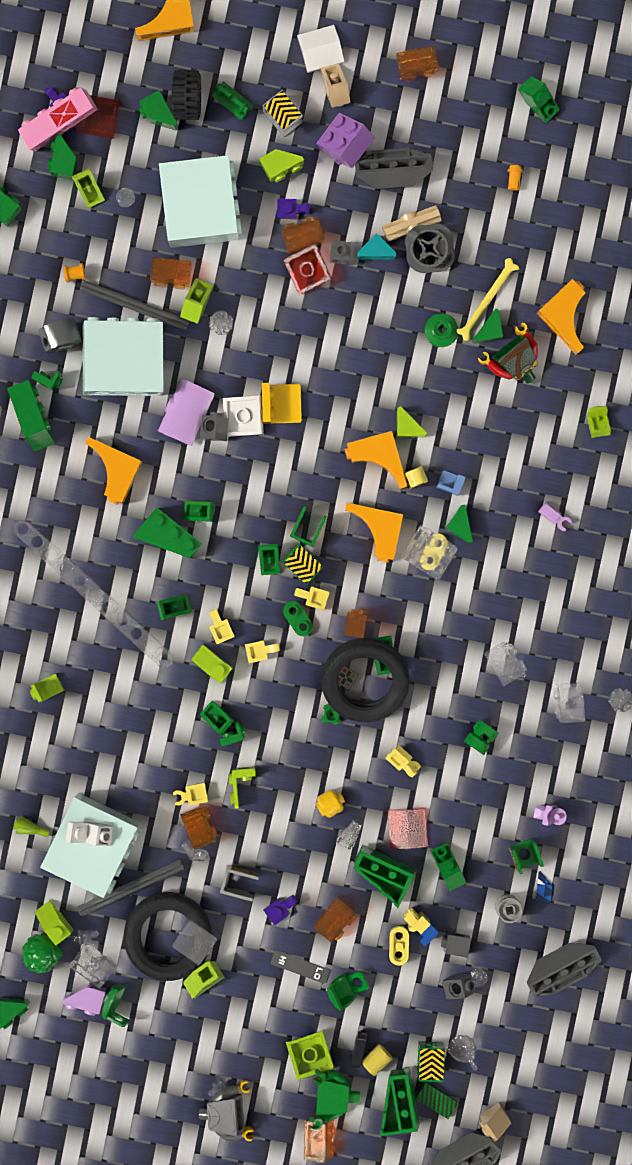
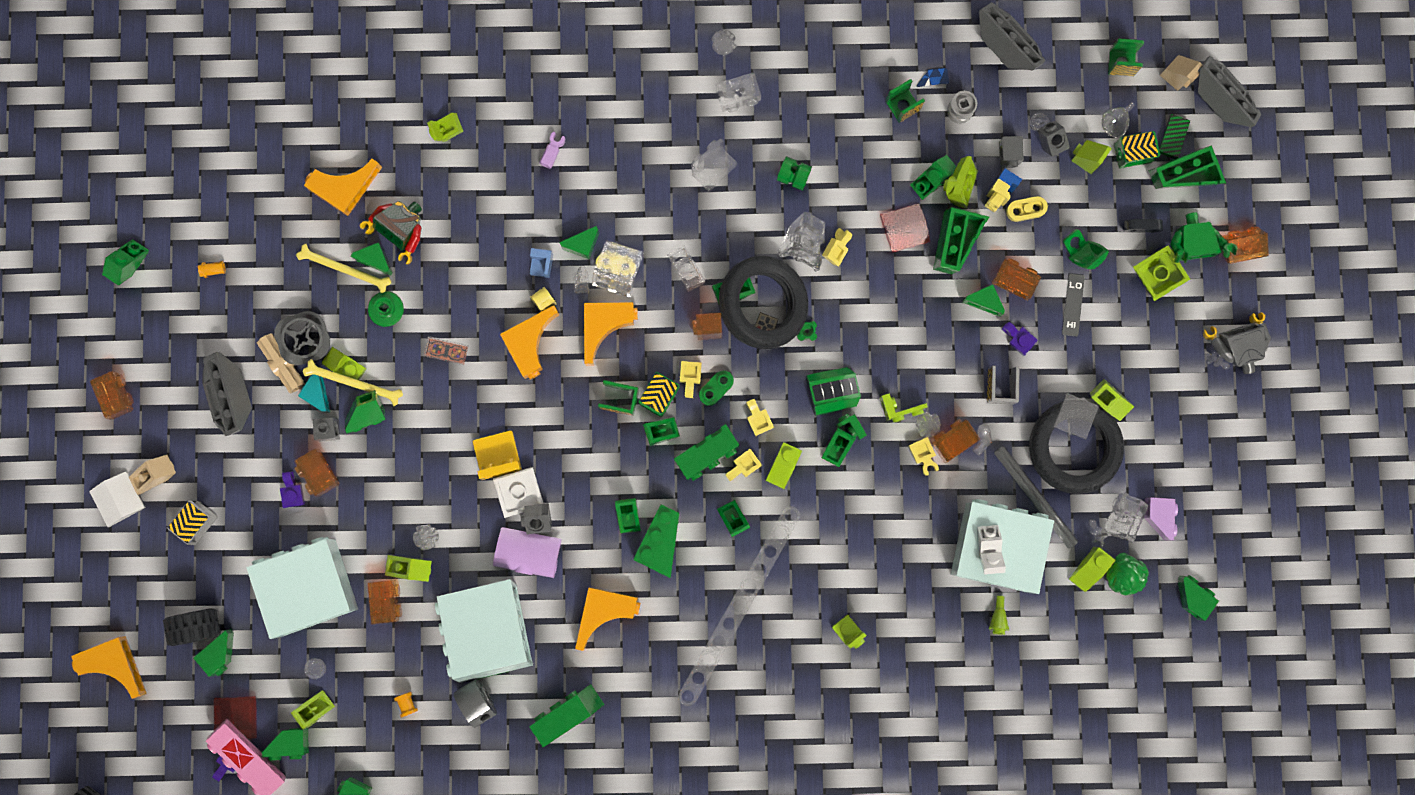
camera: 105 degrees left, 5 degrees down
green bracket [31,370,63,391] -> none
dark grey axle [80,280,189,330] -> none
green piece [101,983,130,1027] -> none
green hinge [212,81,253,120] -> none
lime slope [259,149,304,183] -> none
clear red slope [284,244,332,295] -> none
yellow head [315,789,345,818] -> none
medium lavender brick [316,113,375,168] -> none
clear cone [337,820,362,850] -> none
light yellow piece [362,1044,393,1076] -> none
lime slope [396,406,427,438] -> none
lavender hips [533,804,567,826] -> none
none -> light yellow piece [303,359,403,406]
none -> lime slope [321,346,367,380]
none -> green slope [345,390,385,433]
none -> clear tile [424,336,469,365]
none -> clear slope [573,266,590,294]
none -> clear slope [667,245,705,292]
none -> green wedge [674,424,739,481]
none -> clear piece [778,212,825,272]
none -> green slope [806,367,861,416]
none -> clear gear [915,412,942,437]
none -> lime slope [944,156,978,208]
none -> green slope [962,285,1005,317]
none -> lime slope [1071,140,1112,174]
none -> green piece [1108,39,1144,77]

